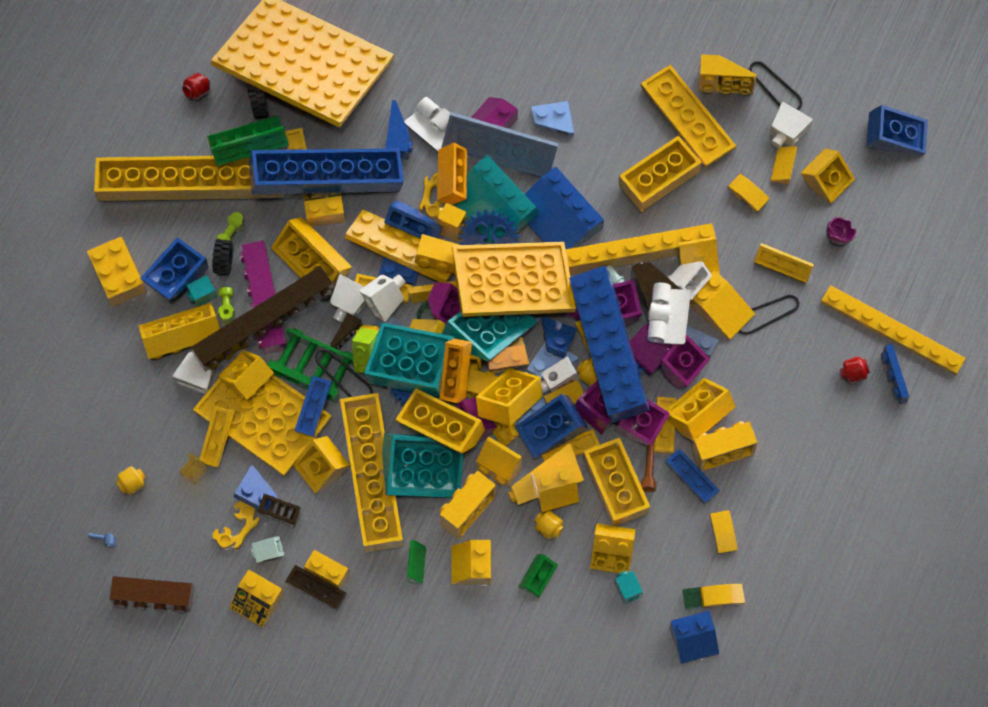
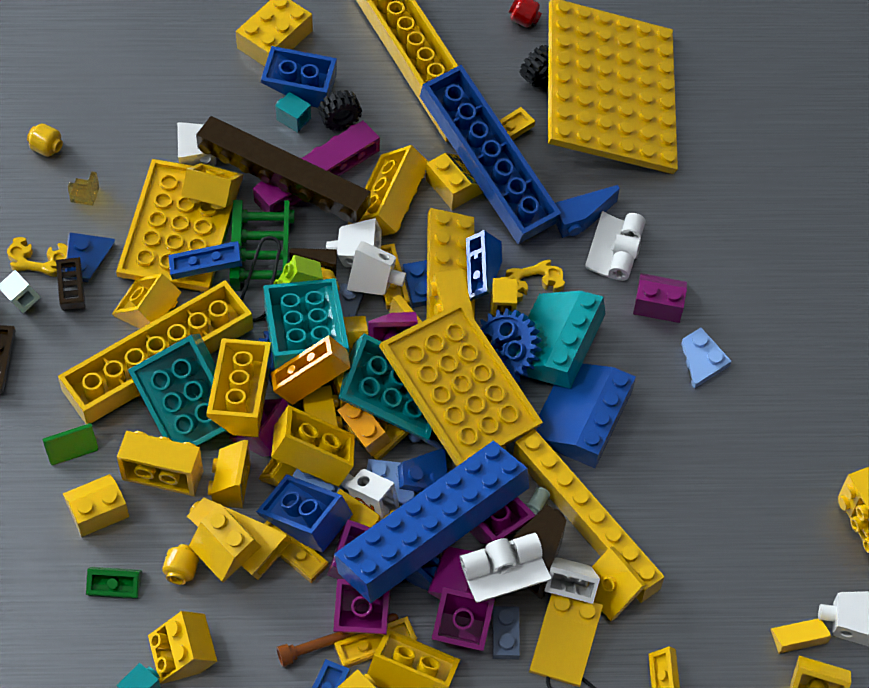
camera: 60 degrees right, 10 degrees down
yellow slope [138,302,220,359] -> none
yellow plate [199,406,235,467] -> none
green fence [207,115,289,166] -> none
lime leg [216,212,244,240] -> none
lime leg [218,287,236,325] -> none
yellow brick [304,550,350,589] -> none
light orange brick [437,143,467,205] -> none
sand blue plate [442,112,558,177] -> none
yellow brick [583,437,650,526] -> none
yellow brick [618,135,702,212] -> none
yellow plate [640,64,736,168] -> none
yellow slope [727,174,770,212] -> none

